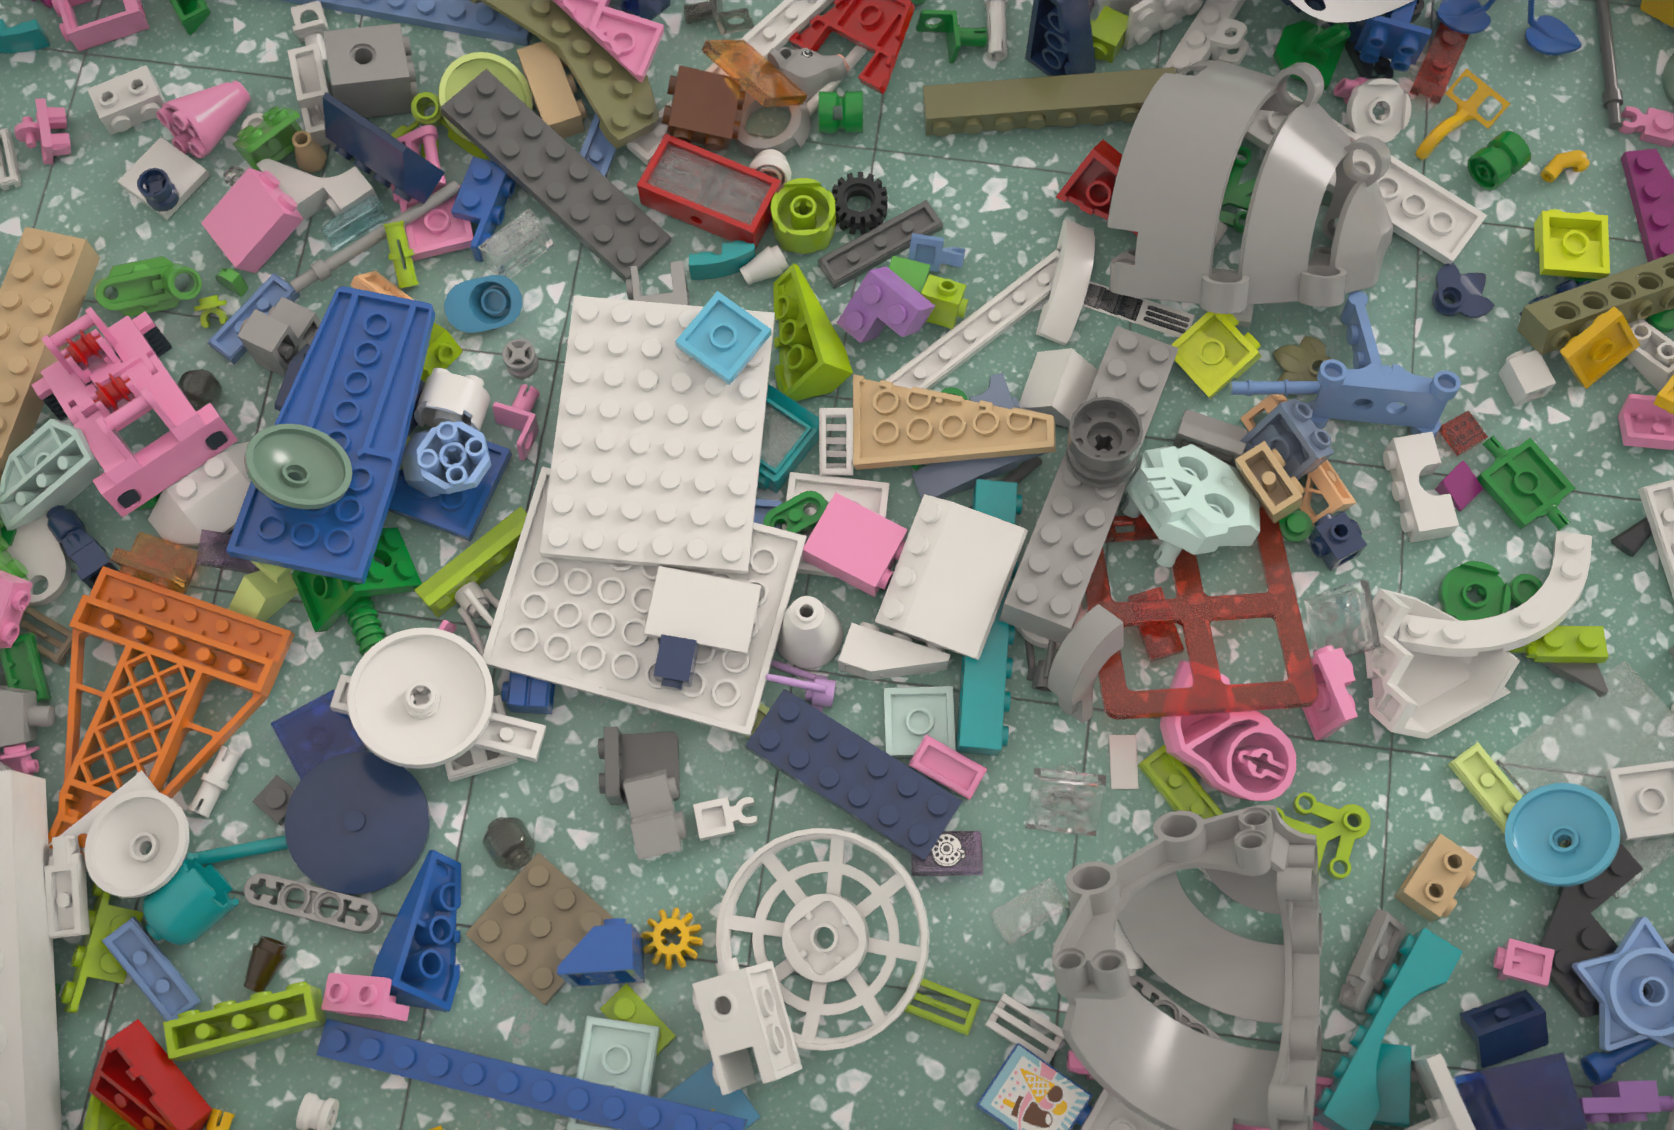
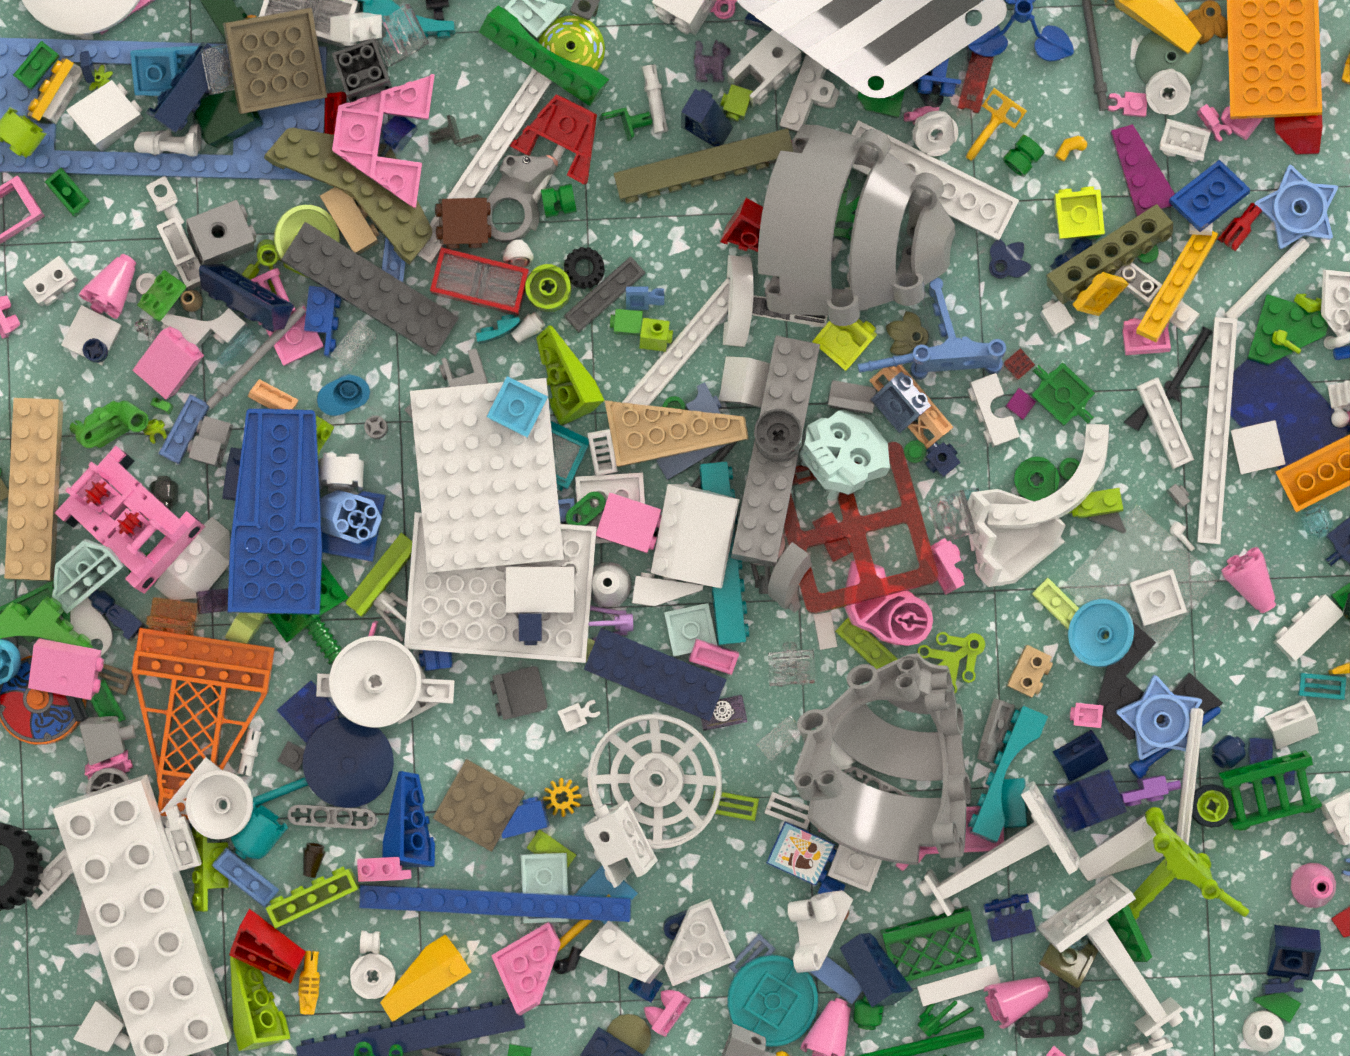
camera: 10 degrees left, 15 degrees up
sand green dish [244,424,352,509] -> none
lime pin [383,220,419,288] -> none
clear smoke head [482,817,536,870] -> none
bright pink bracket [493,384,540,461] -> none
light grey brick [623,769,687,860] -> none
clear orange tile [701,40,808,107] -> none
medium lavender brick [836,266,935,343] -> none
tan brick [1235,441,1305,524] -> none

